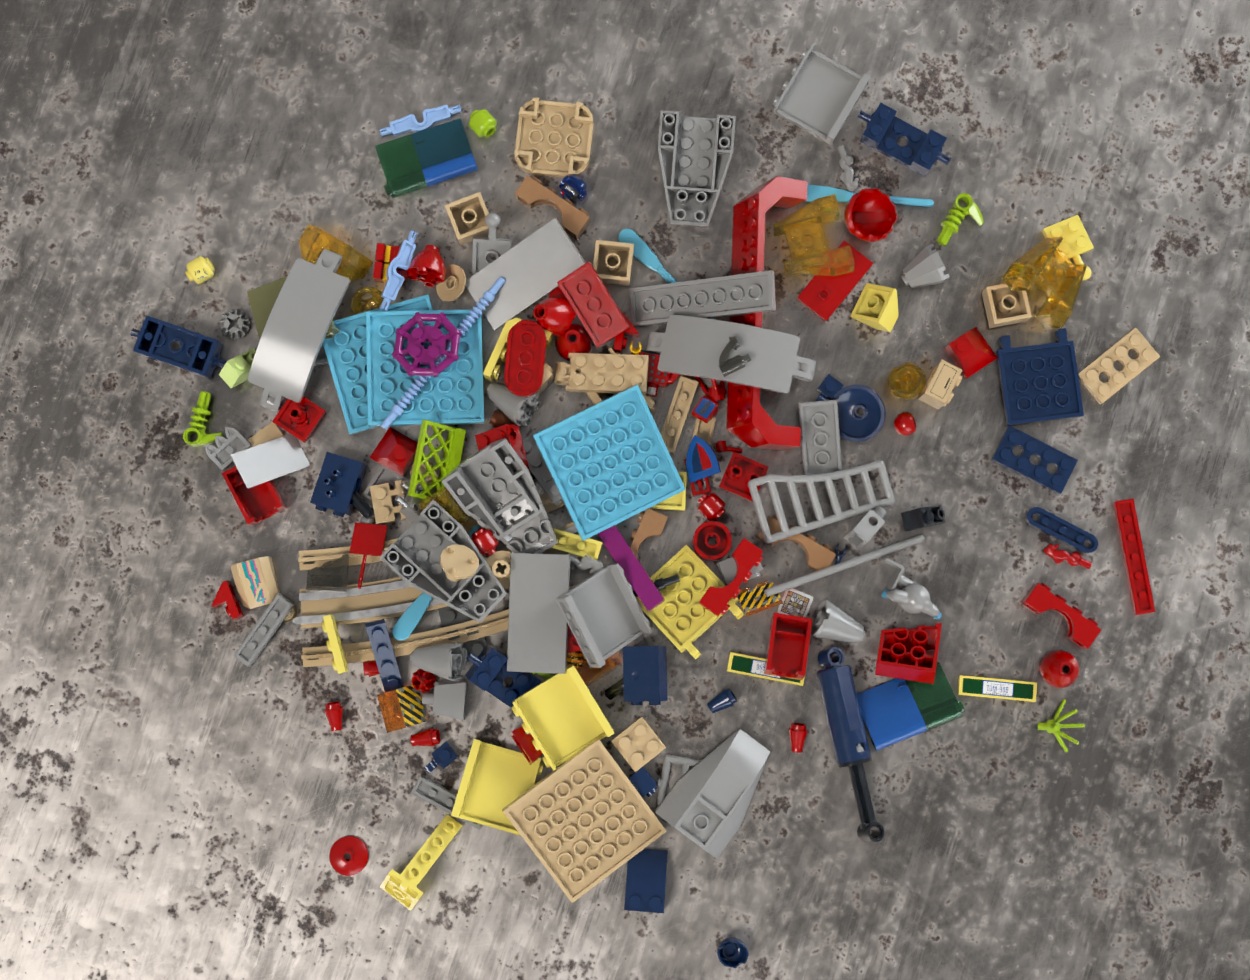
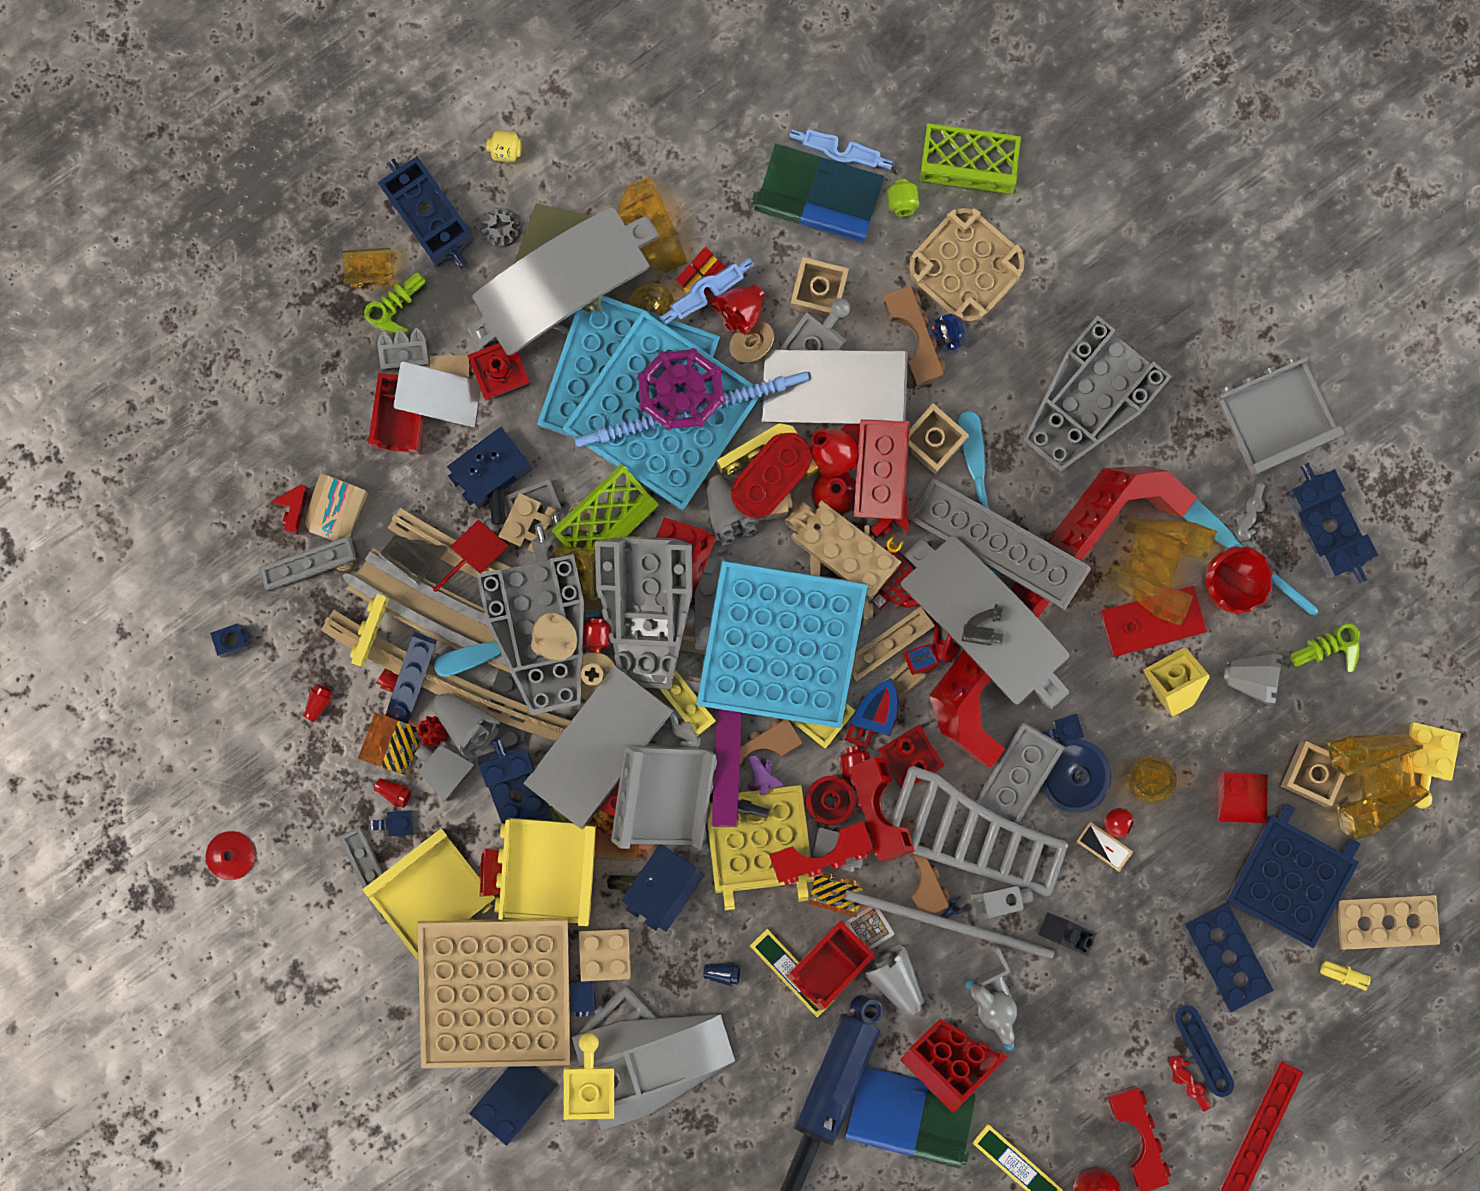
camera: 30 degrees right, 0 degrees up
yellowish green slope [219,348,256,388] -> none
red slope [370,427,418,477] -> none
light yellow bracket [380,814,462,911] -> none
copper cone [489,410,514,428] -> none
red hand [715,441,743,453] -> none
red cone [789,723,808,753] -> none
tan brick [918,359,963,409] -> none
none -> dark blue brick [210,623,251,658]
none -> clear yellow bracket [342,248,394,287]
none -> light yellow plate [564,1033,614,1120]
none -> medium lavender piece [747,755,783,795]
none -> red arch [849,757,915,862]
none -> lime fence [919,123,1021,195]
none -> slope [1076,822,1133,872]
none -> light yellow axle [1320,961,1371,991]

